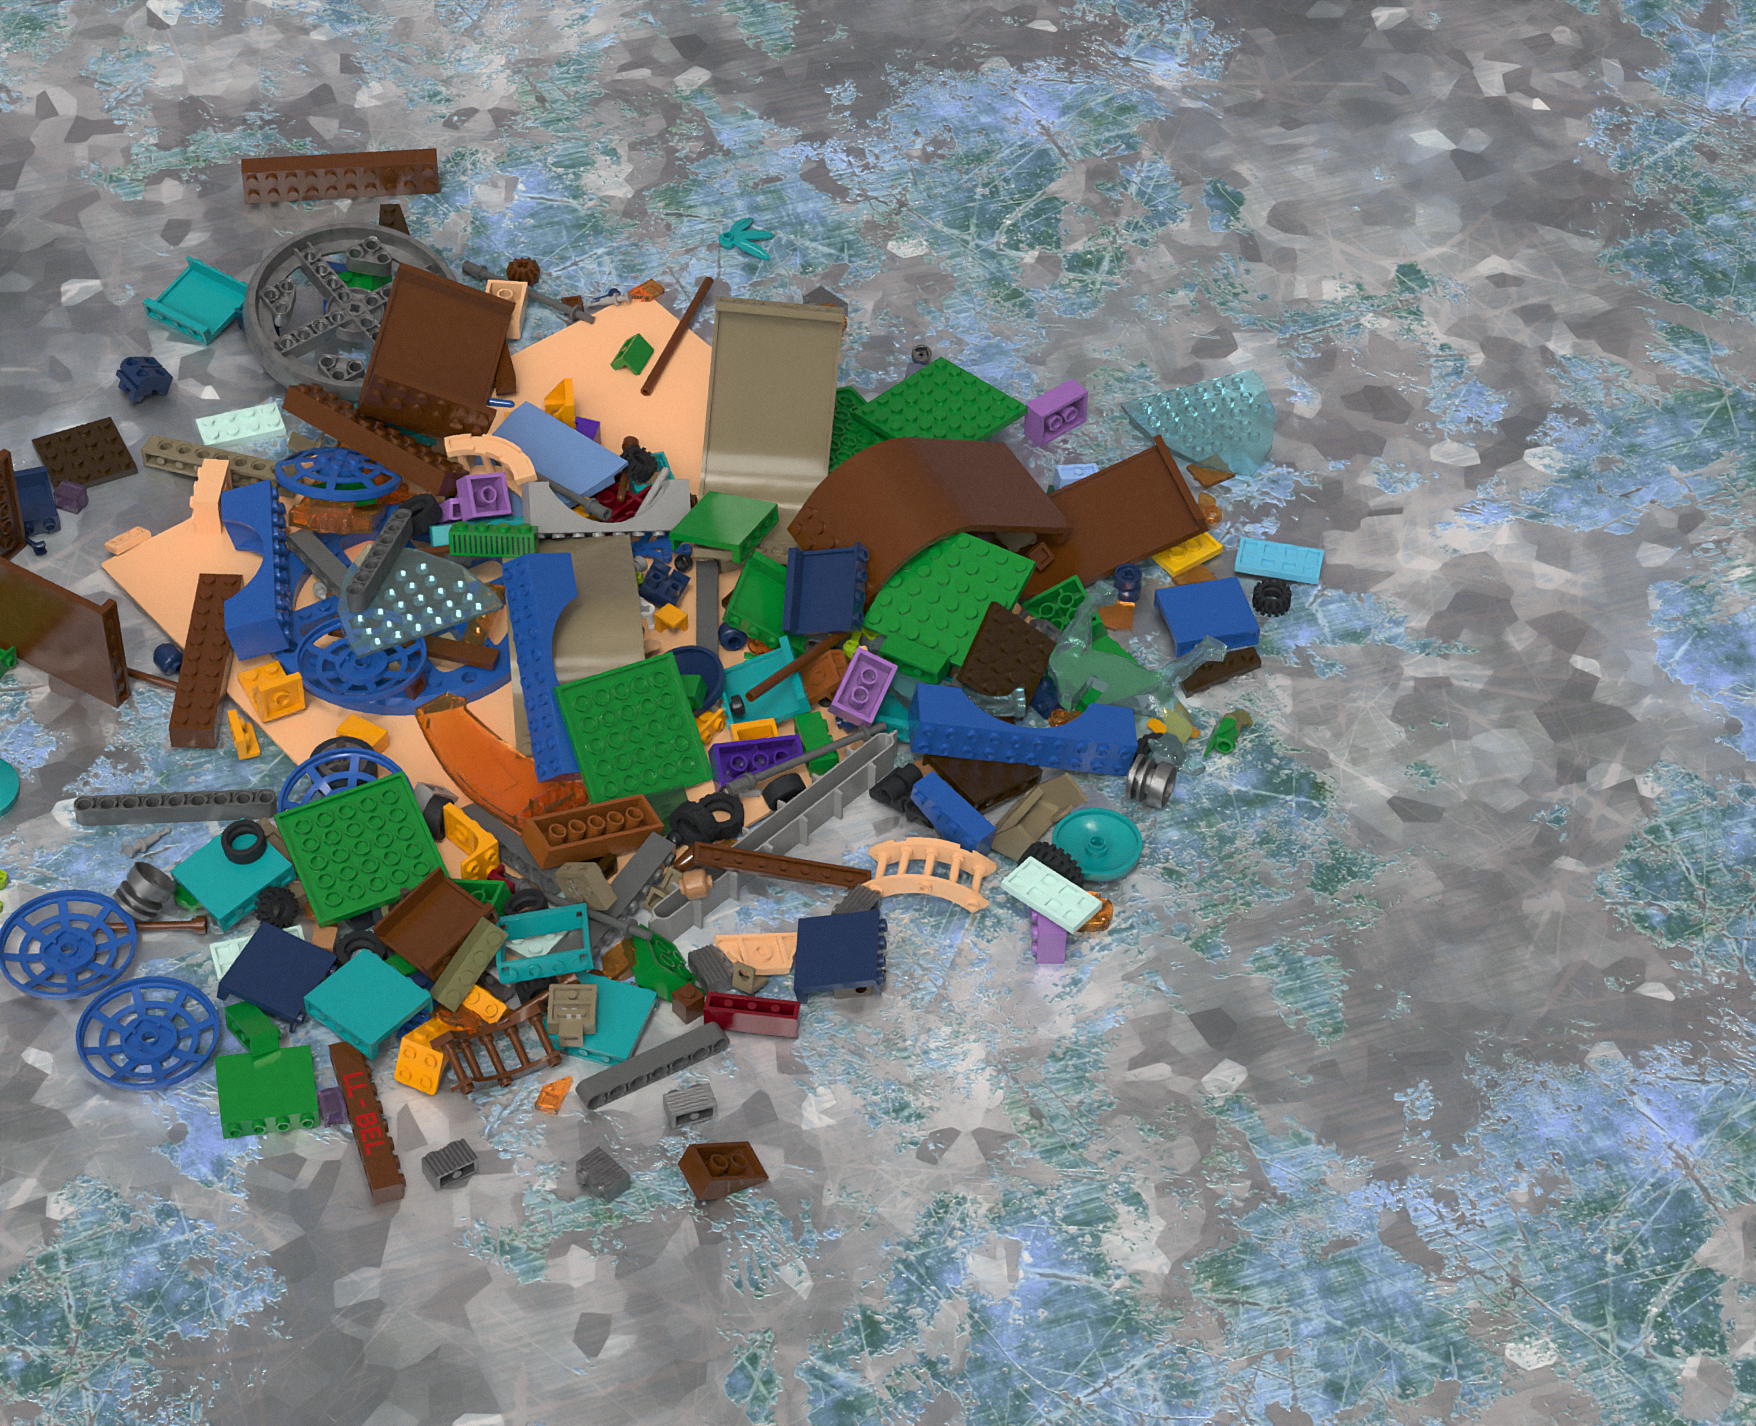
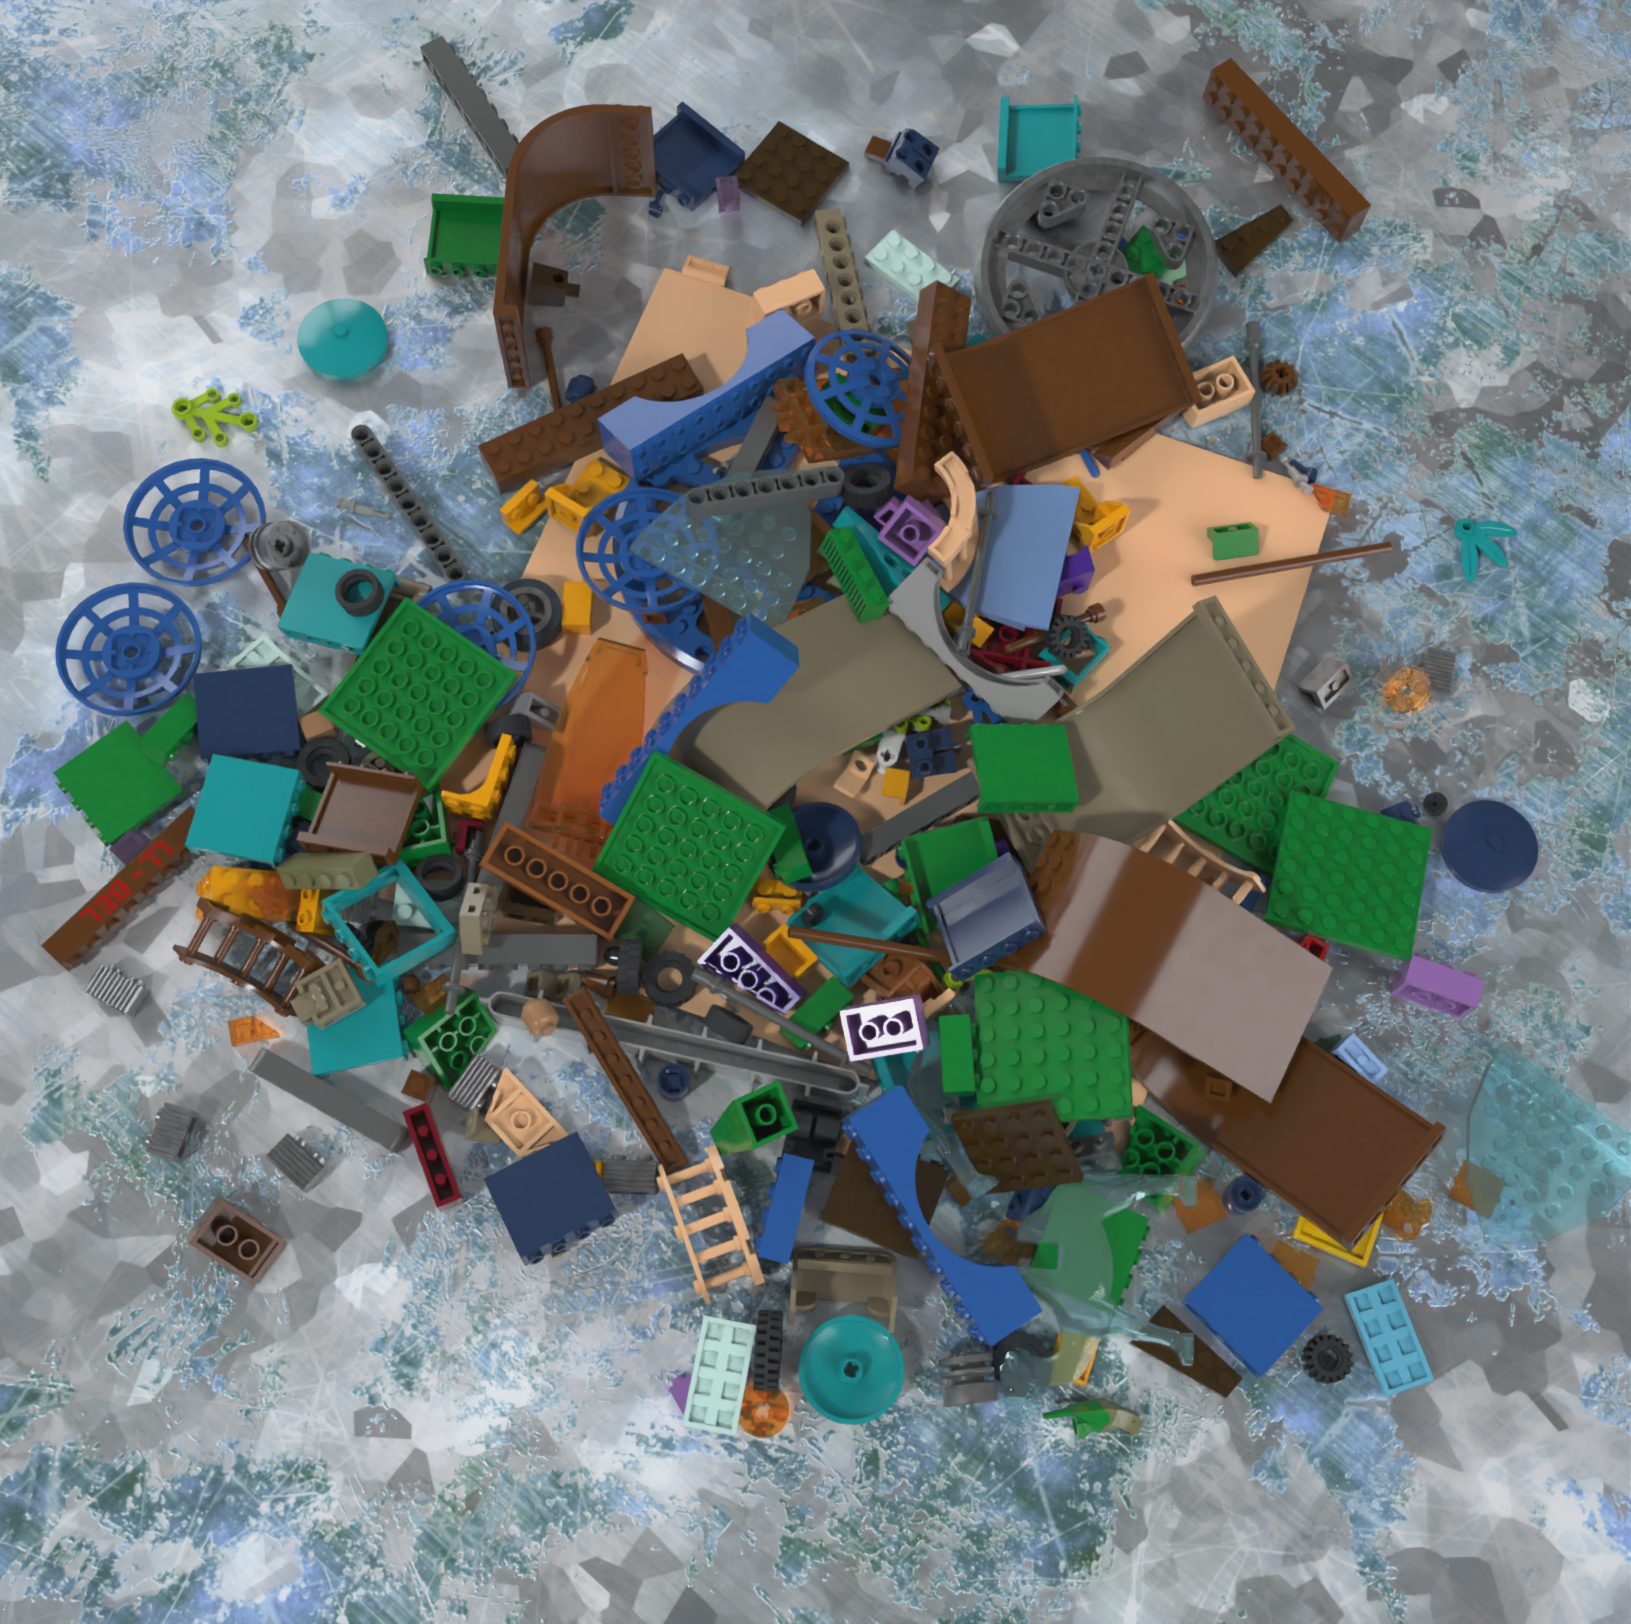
camera: 55 degrees right, 25 degrees up
black tyre [254,886,299,929] -> none
none -> dark blue wheel [657,1063,691,1103]
none -> green slope [710,1080,799,1155]
none -> reddish brown tile [864,136,892,163]
none -> dark blue dish [1440,800,1538,894]

